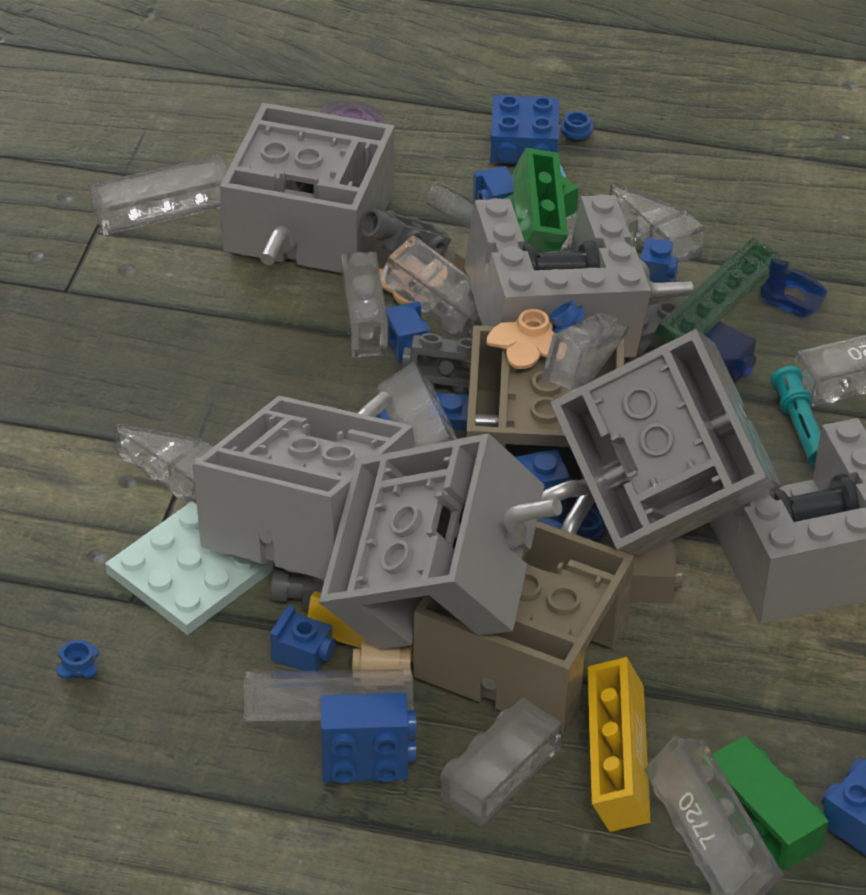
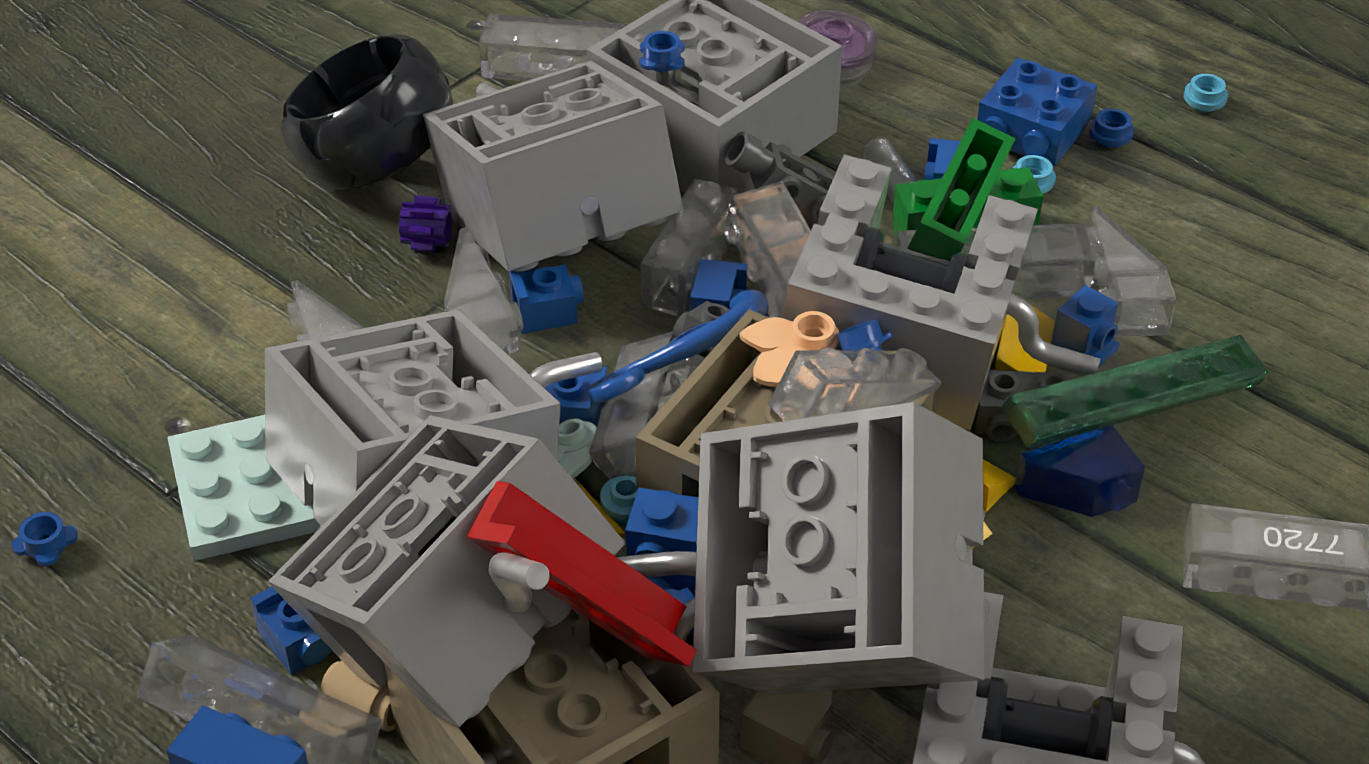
camera: 30 degrees right, 0 degrees up
clear blue piece [760,257,827,318] -> none
teal pin [770,365,821,466] -> none
none -> black wheel [281,34,453,190]
none -> dark purple gear [399,195,452,253]
none -> light grey piece [423,61,683,271]
none -> clear slope [444,227,523,354]
none -> red fence [467,481,697,667]
none -> blue brick [509,264,584,334]
none -> blue plant [587,290,769,403]
none -> blue plate [639,31,685,72]
none -> medium azure plate [1184,74,1228,112]

